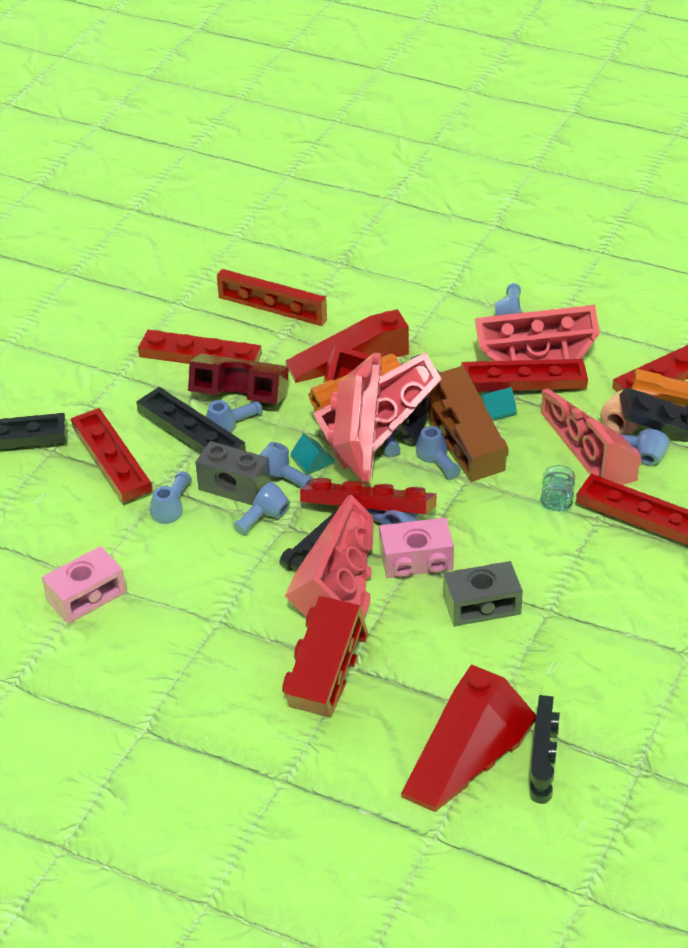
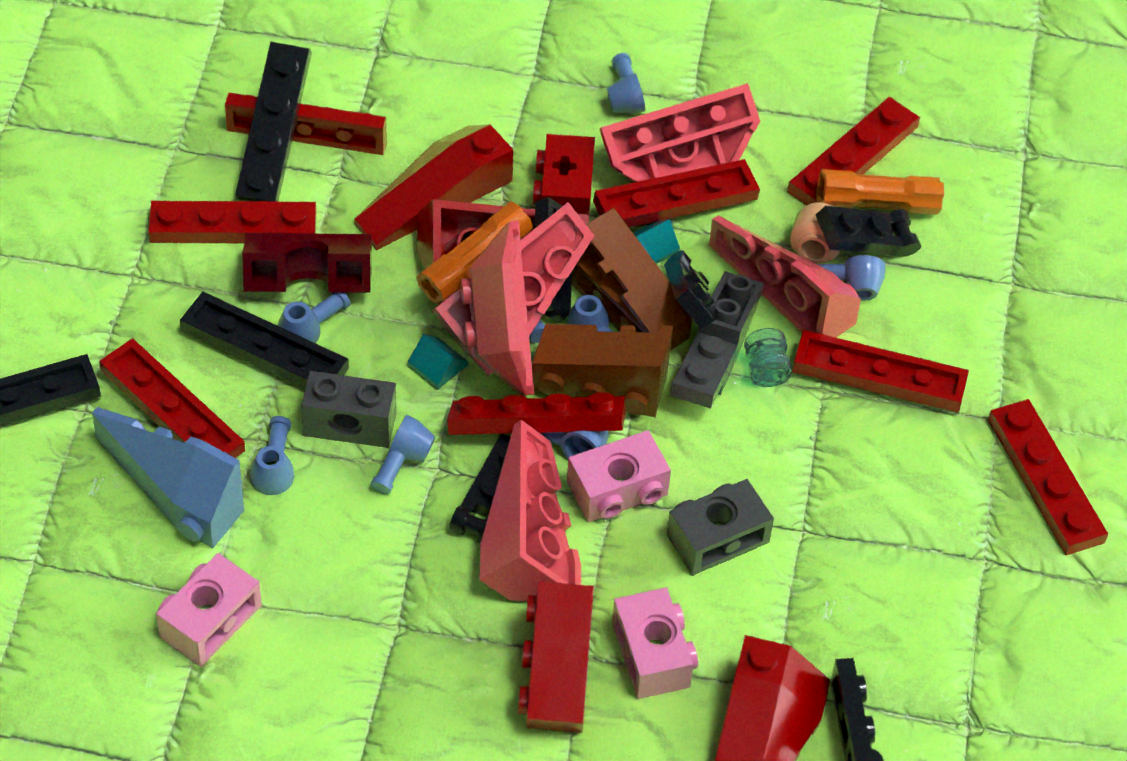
camera: 20 degrees left, 10 degrees up
medium blue bar [260,442,314,488] -> none
none -> medium blue wedge [92,407,244,548]
none -> black plate [235,41,312,201]
none -> dark orange wedge [532,324,673,418]
none -> red brick [533,134,595,215]
none -> bright pink brick [612,587,698,699]
none -> black plate [664,250,715,330]
none -> dark grey slope [670,271,764,409]

